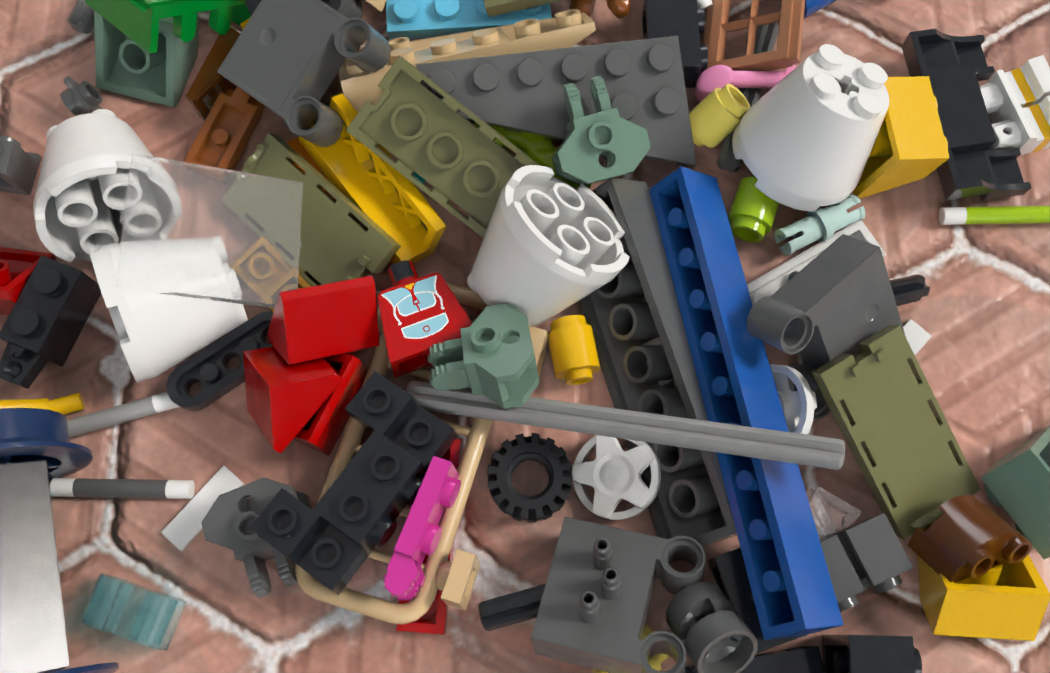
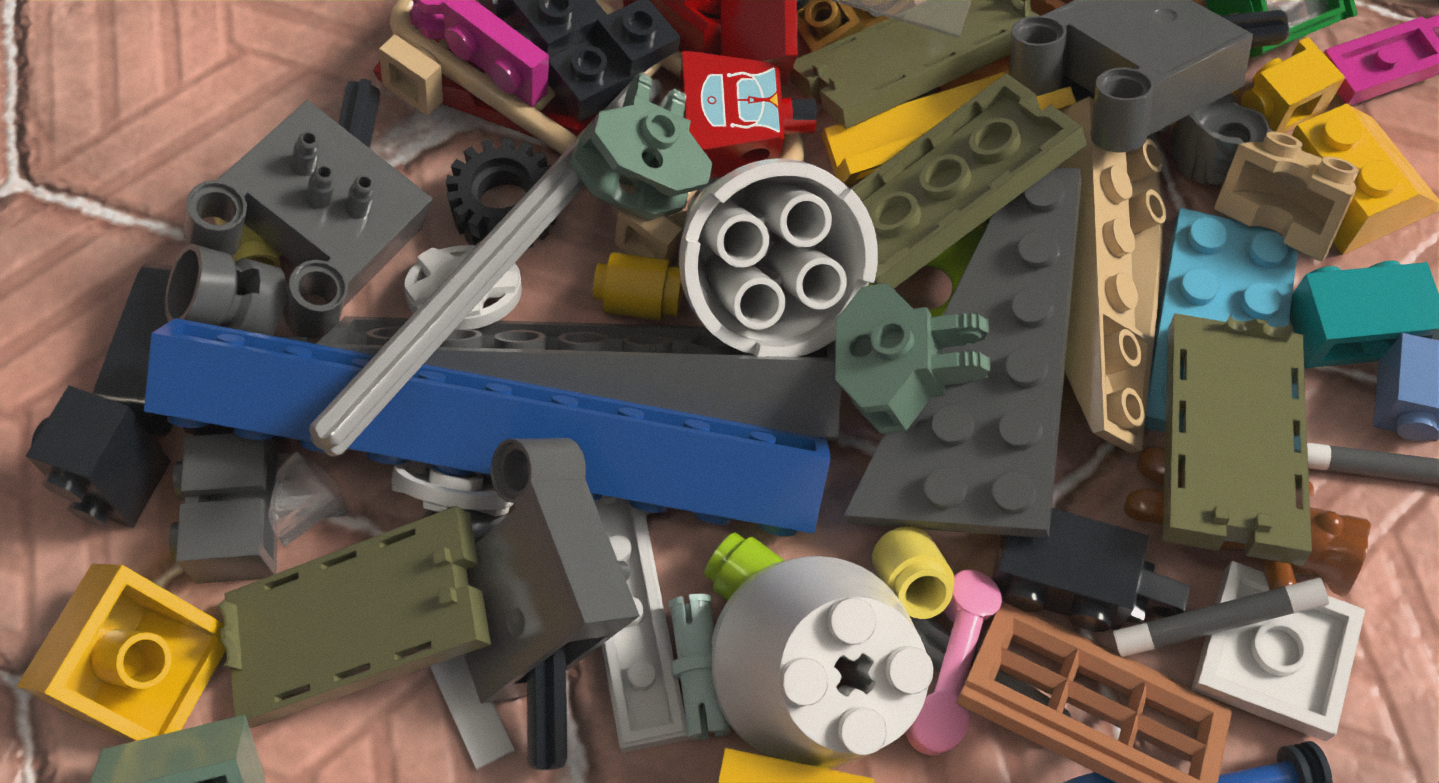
camera: 105 degrees right, 10 degrees down
reddish brown cylinder [908,494,1032,583] -> none

